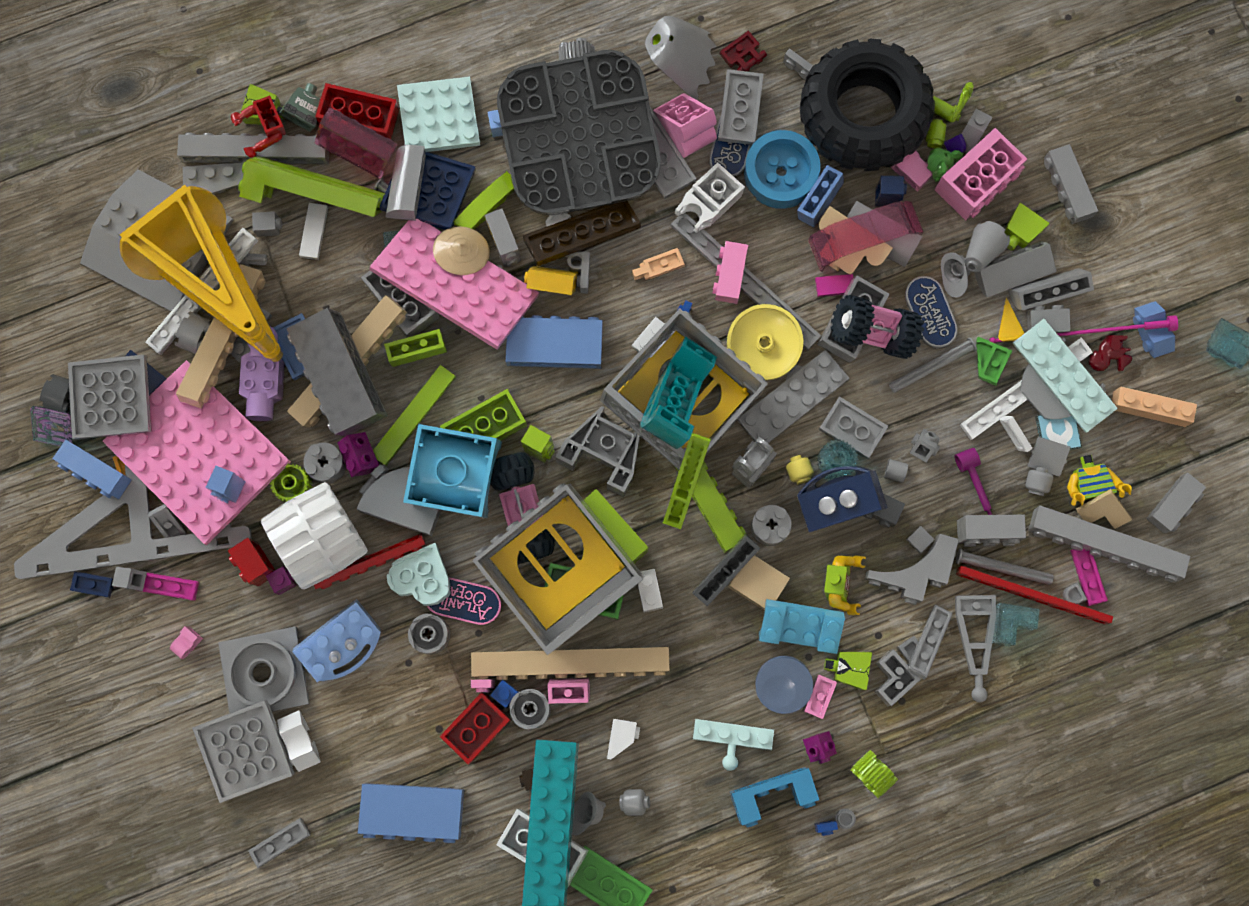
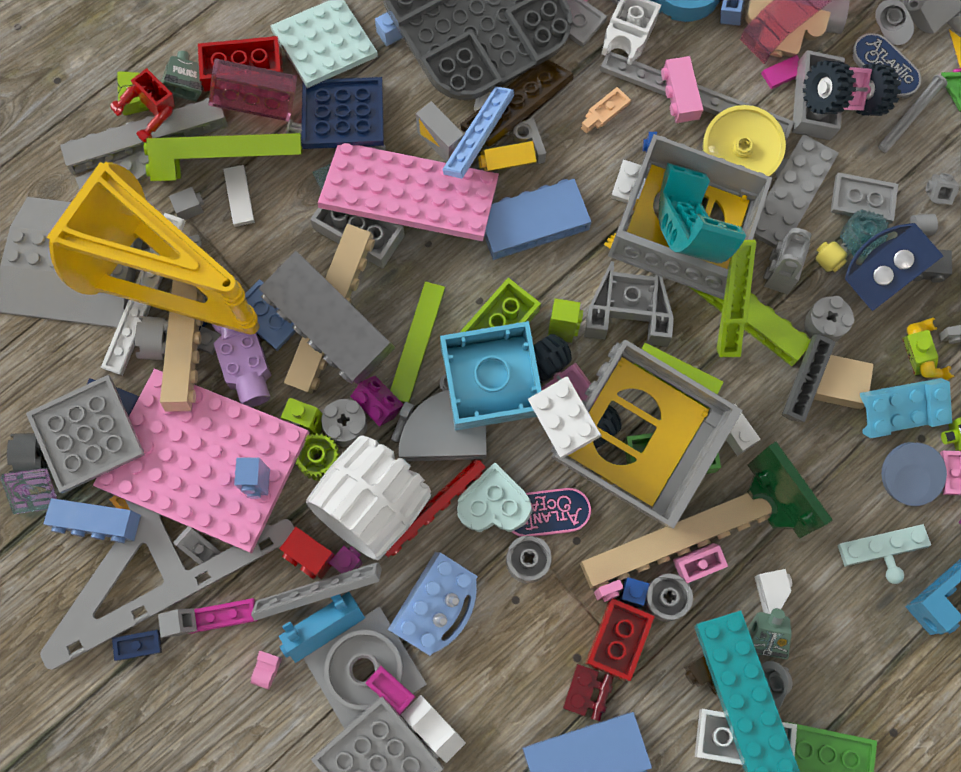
camera: 25 degrees left, 5 degrees down
lime brick [384,329,447,367] -> none
light grey brick [385,145,426,221] -> none
tan hat [433,227,490,275] -> none
lime slope [454,171,515,230] -> none
light grey head [619,789,650,816] -> none
none -> light grey tile [251,562,382,621]
none -> dark azure brick [279,592,365,663]
none -> lime torso [281,398,323,436]
none -> dark pink tile [365,665,415,715]
none -> light blue tile [443,86,514,179]
none -> white plate [528,376,602,459]
none -> dark red plate [563,664,614,722]
none -> dark green piece [747,441,833,539]
none -> sand green torso [748,608,792,659]

